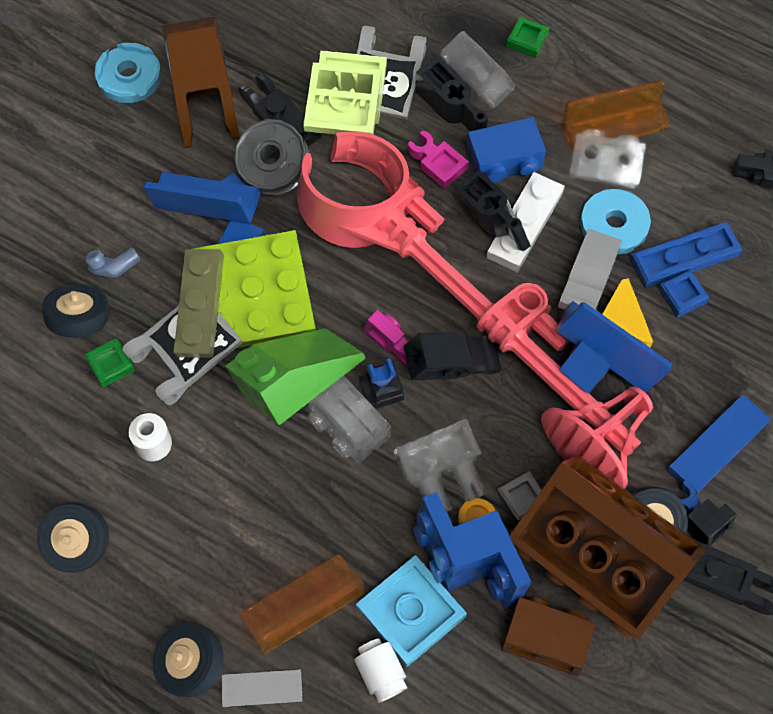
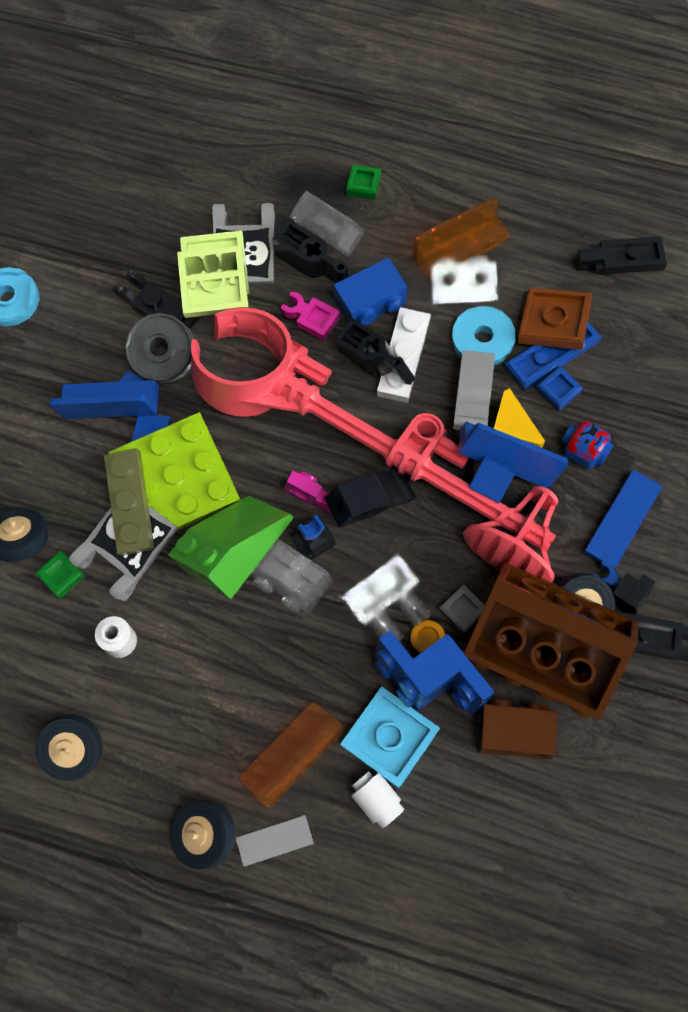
camera: 10 degrees left, 5 degrees up
sand blue arm [85,247,141,278] -> none
reddish brown piece [161,16,240,148] -> none
none -> dark orange tile [518,287,592,350]
none -> blue head [562,420,614,469]

